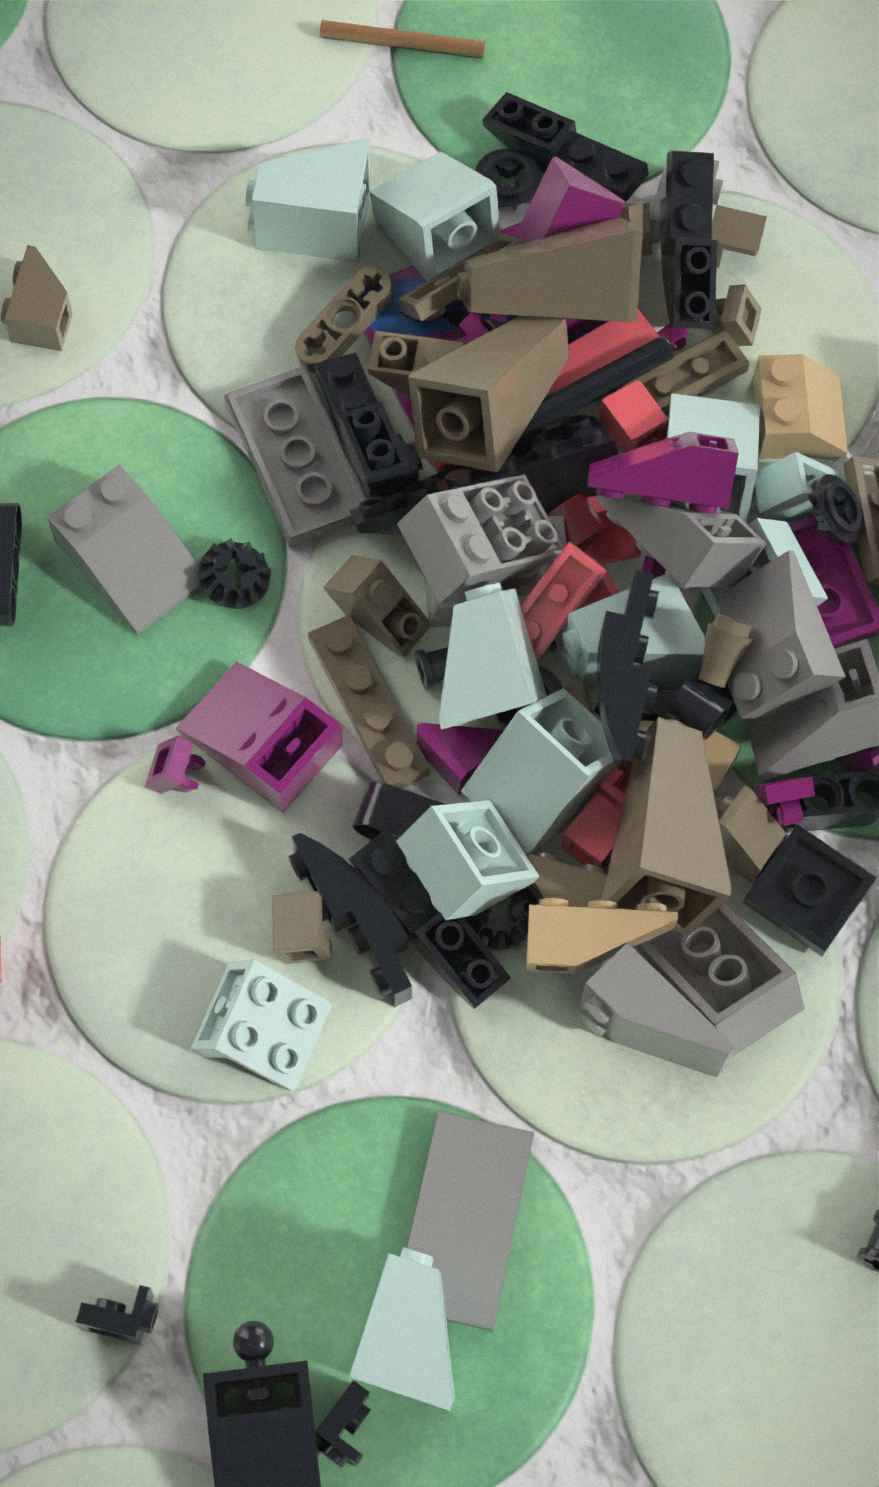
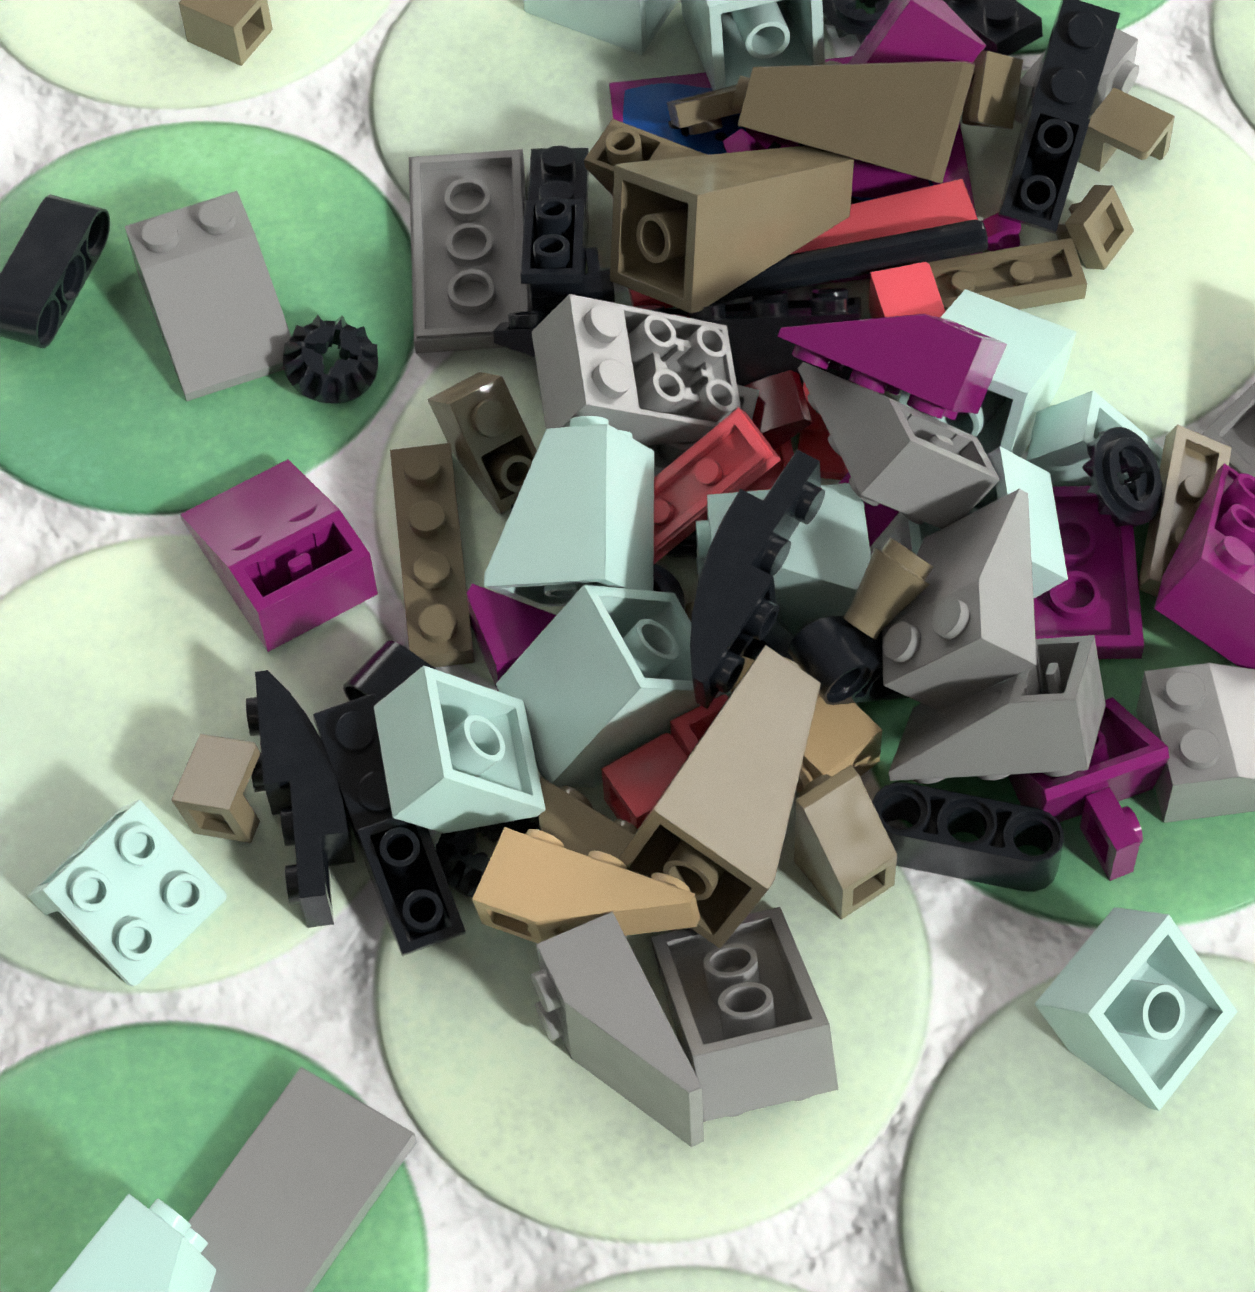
camera: 25 degrees right, 10 degrees down
magenta tile [145,735,206,794] -> none
dark tan beam [295,266,393,374] -> none
black plate [742,824,877,957] -> none
tan slope [752,354,848,459] -> none
magenta tile [755,777,815,826] -> none

